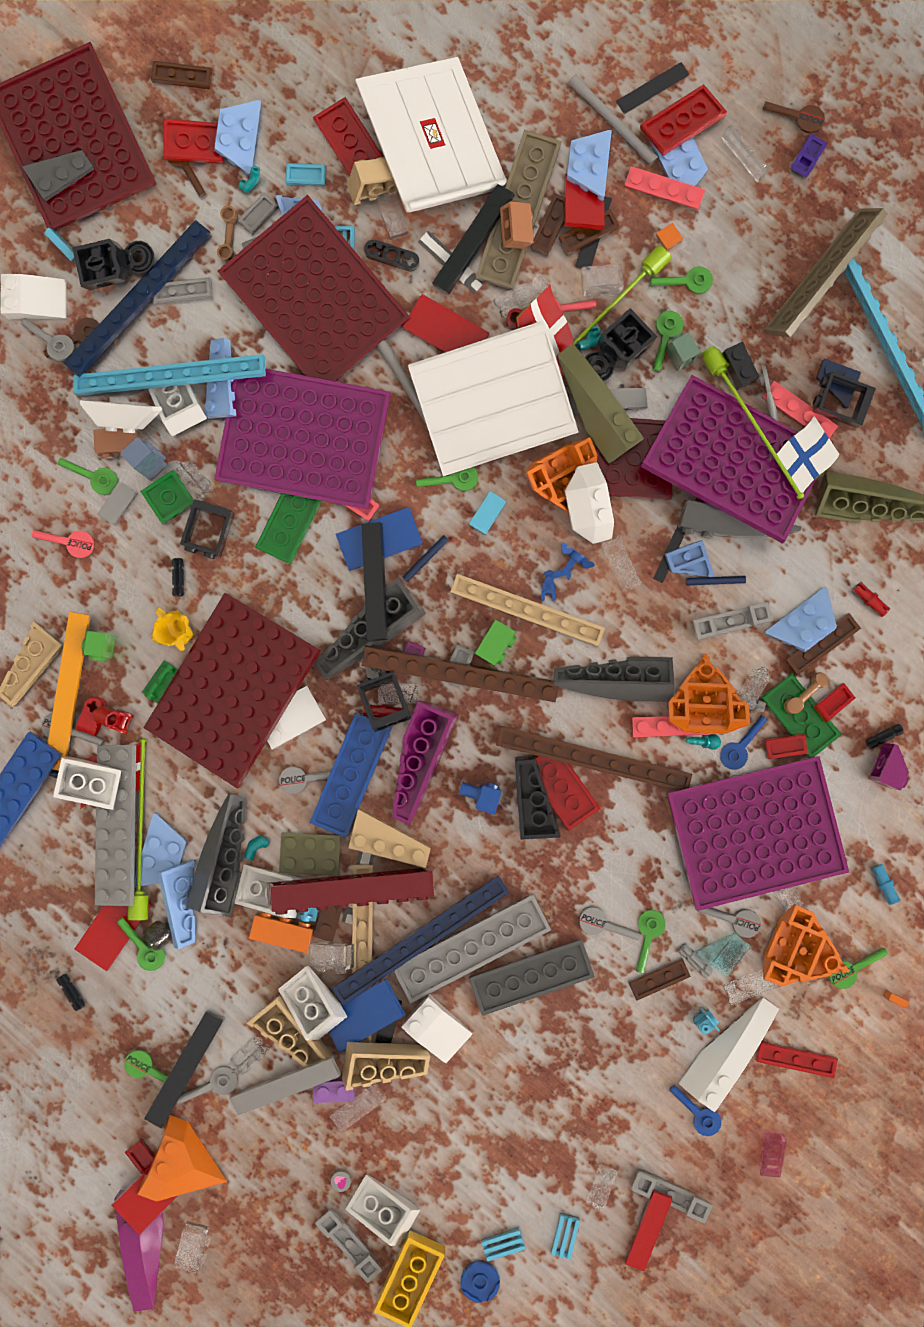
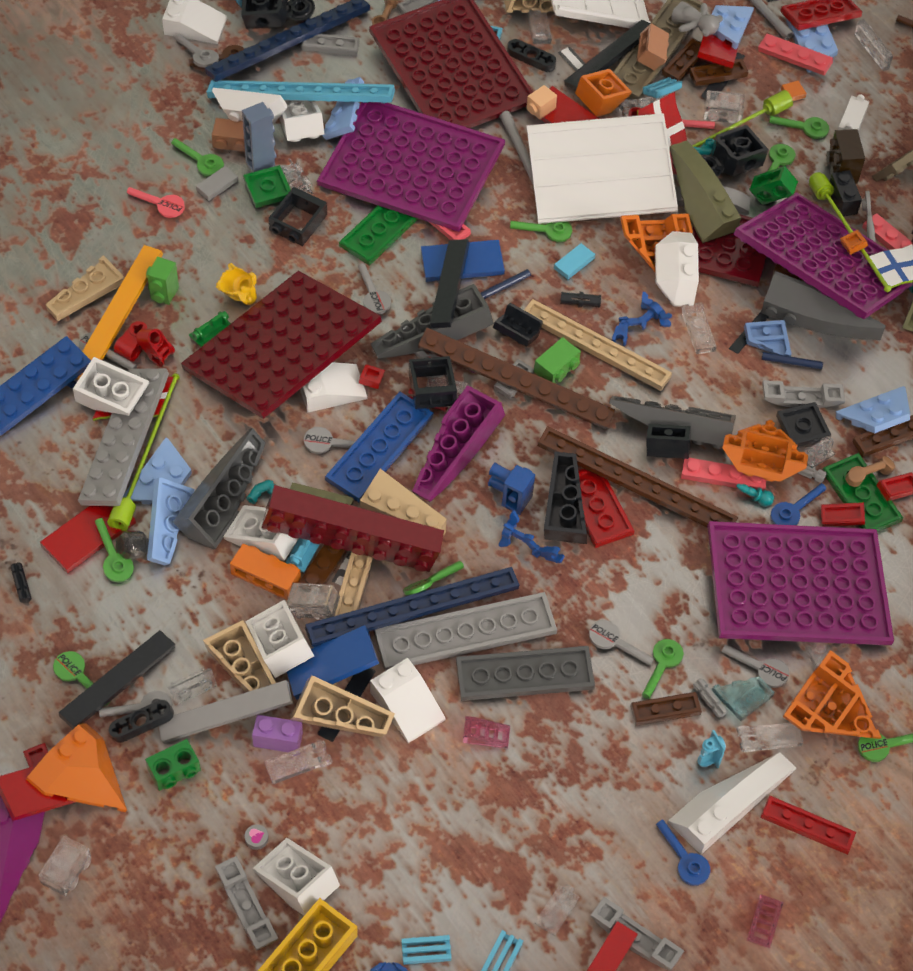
camera: 10 degrees right, 30 degrees down
black axle [172,558,184,597] -> none
sand green brick [666,332,701,371] -> none
none -> black beam [109,700,174,743]
none -> green brick [145,739,201,791]
none -> light grey piece [358,263,391,314]
none -> red plate [359,364,385,389]
none -> bright green piece [403,561,464,595]
none -> clear pink slope [463,716,510,748]
none -> black bracket [493,303,543,347]
none -> blue piece [499,510,565,563]
none -> light nougat brick [527,85,557,120]
none -> black pin [560,291,601,308]
none -> orange slope [575,69,632,117]
none -> medium azure tile [643,77,682,98]
none -> black brick [646,424,691,459]
none -> light grey piece [672,1,723,37]
none -> green brick [749,166,798,205]
none -> black plate [776,402,831,448]
none -> dark brown brick [826,129,865,184]
none -> white brick [838,94,870,132]
none -> orange tile [840,230,868,255]

